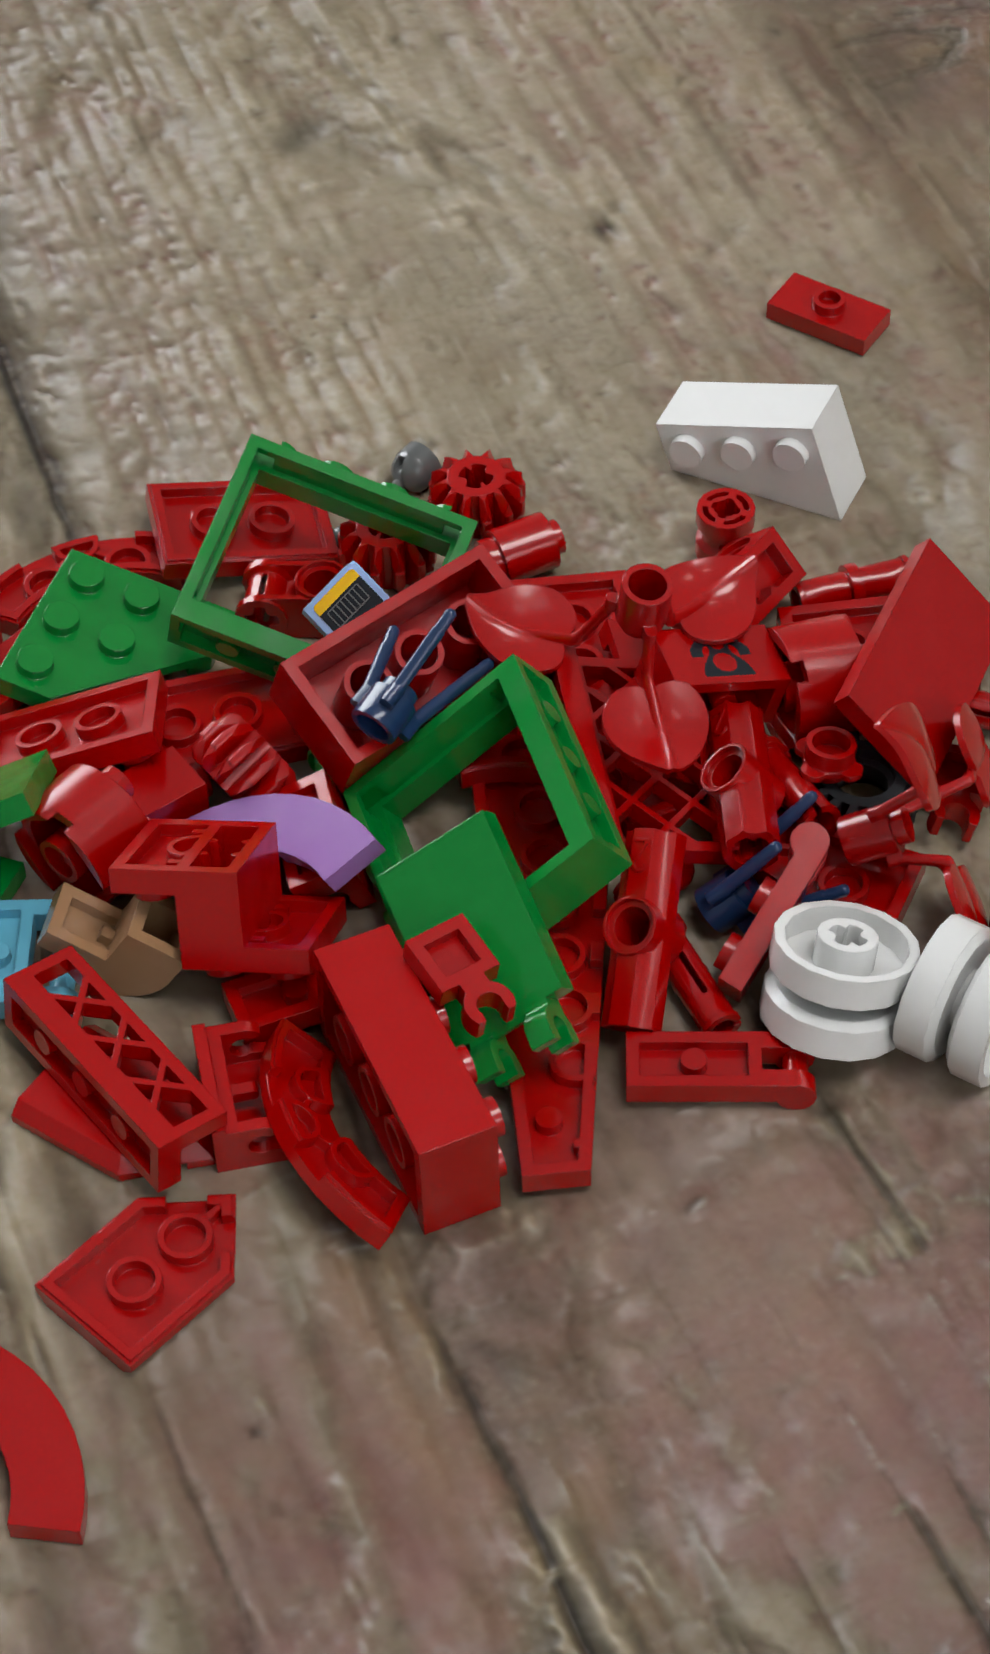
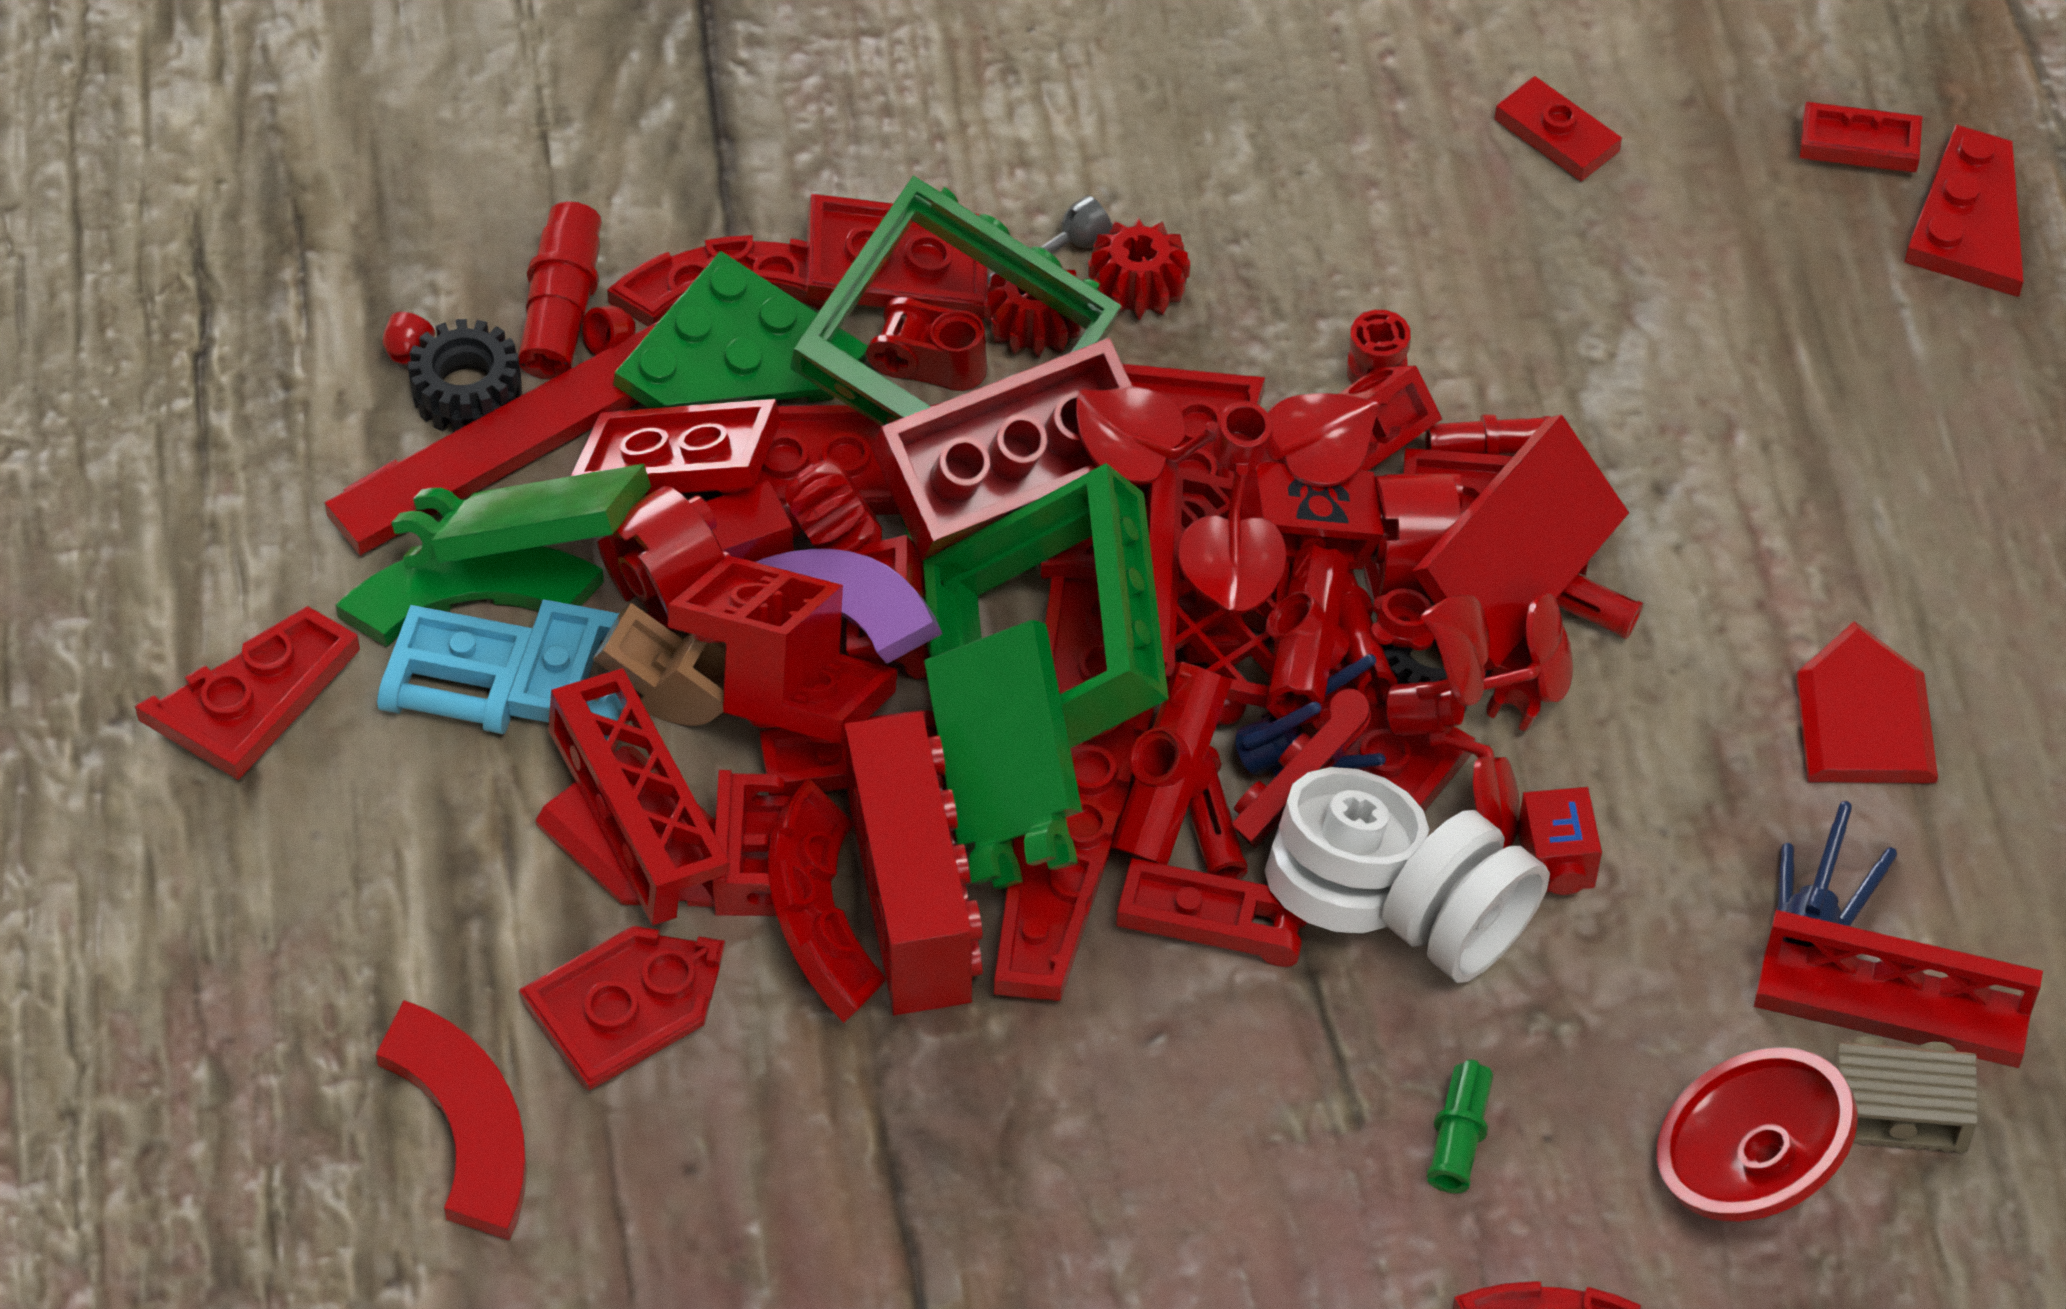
camera: 10 degrees right, 5 degrees up
slope [302,560,390,637] -> none
dark blue plant [350,608,494,745] -> none
red plate [402,913,516,1038] -> none
red brick [474,512,566,580] -> none
white wedge [656,381,866,521] -> none

